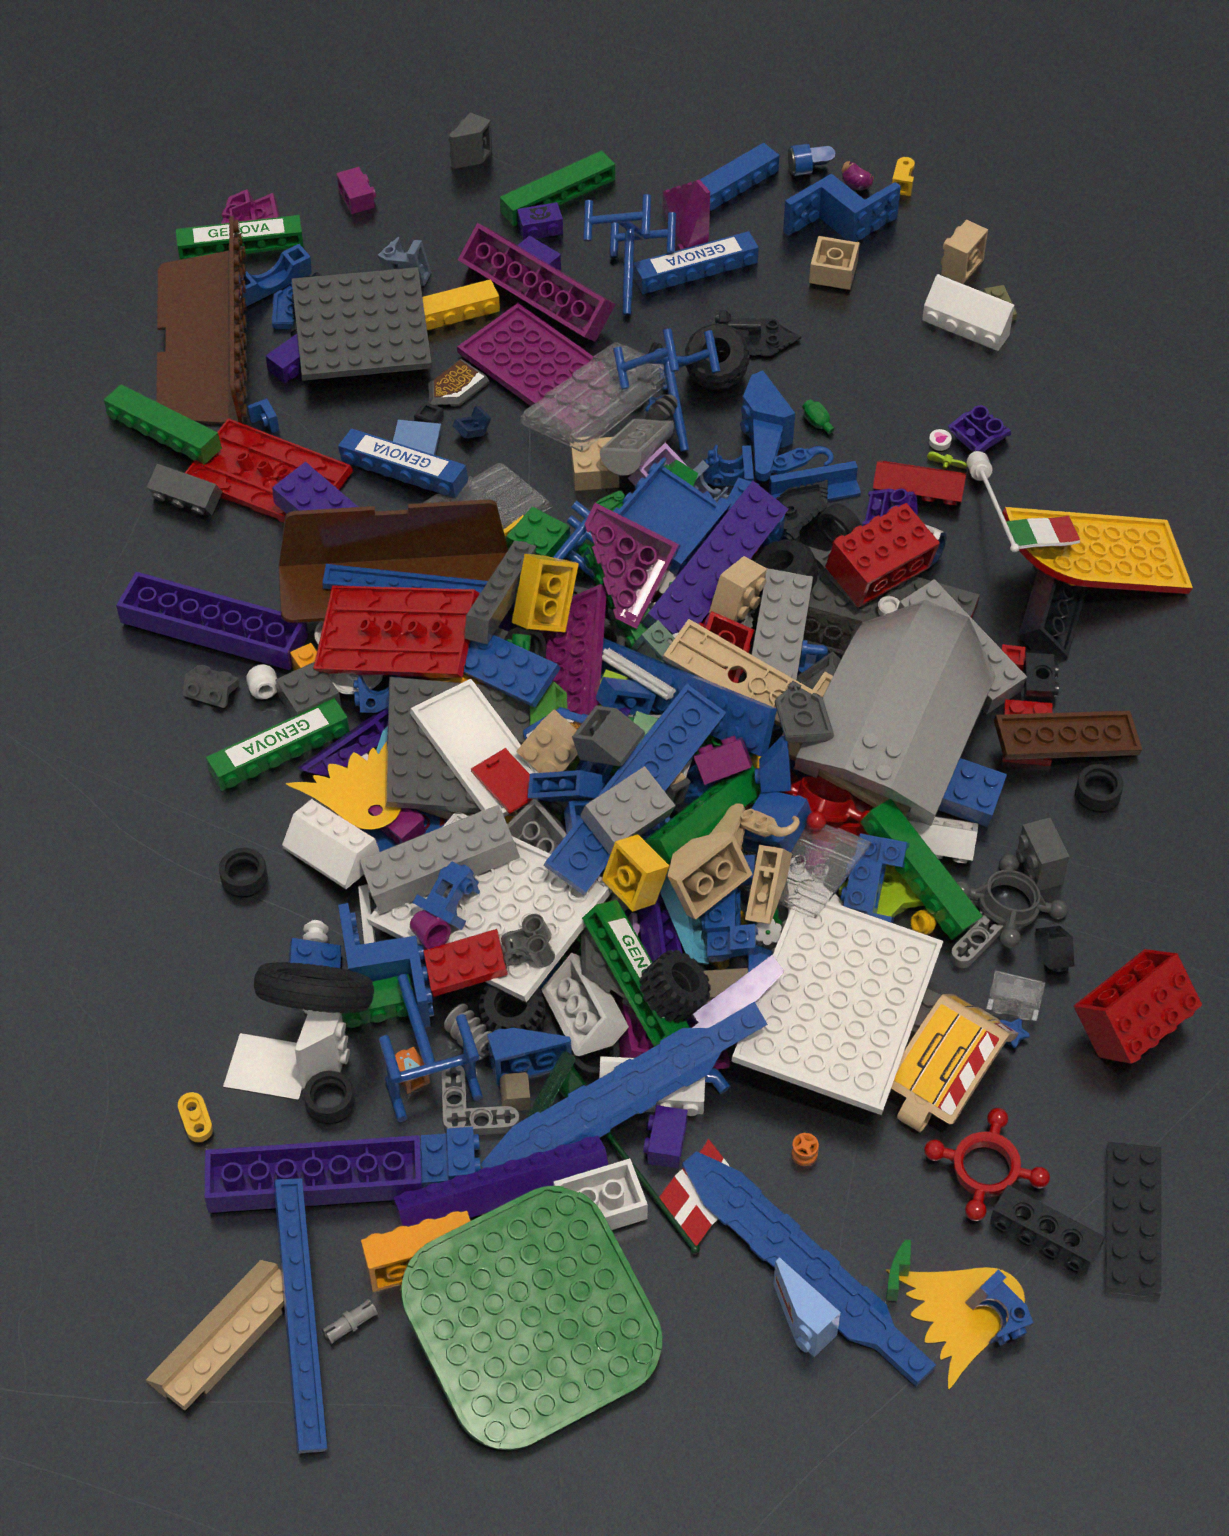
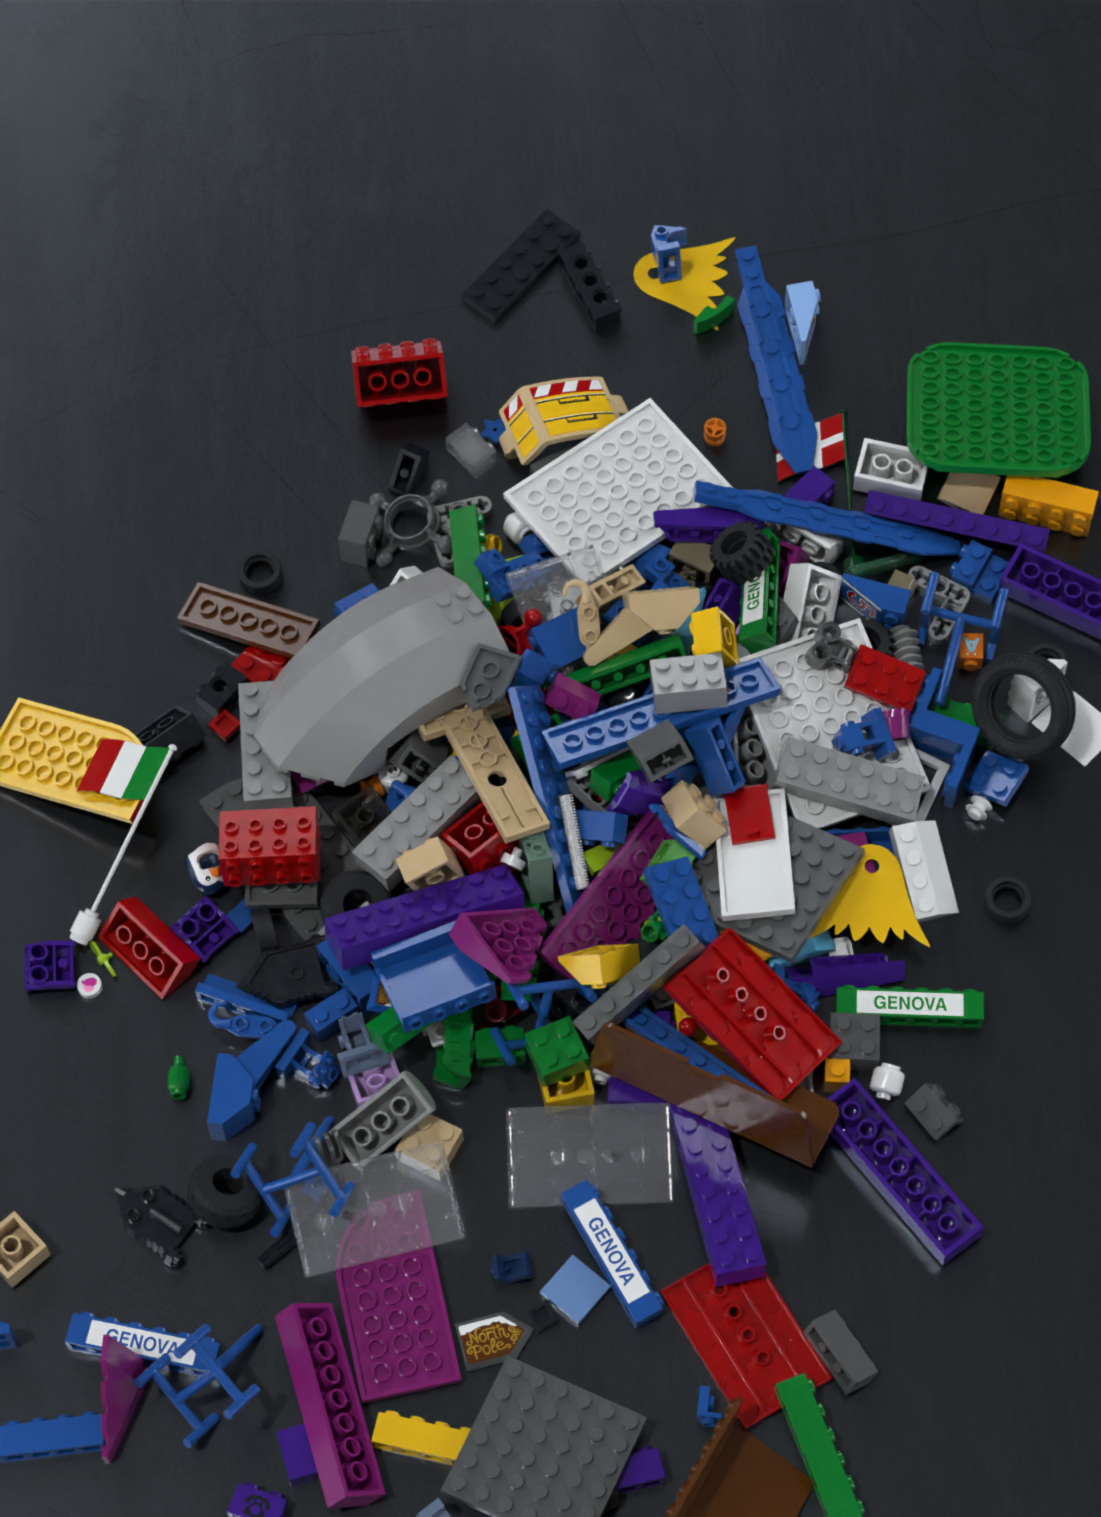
camera: 145 degrees left, 10 degrees up
red piece [924,1108,1050,1221] -> none

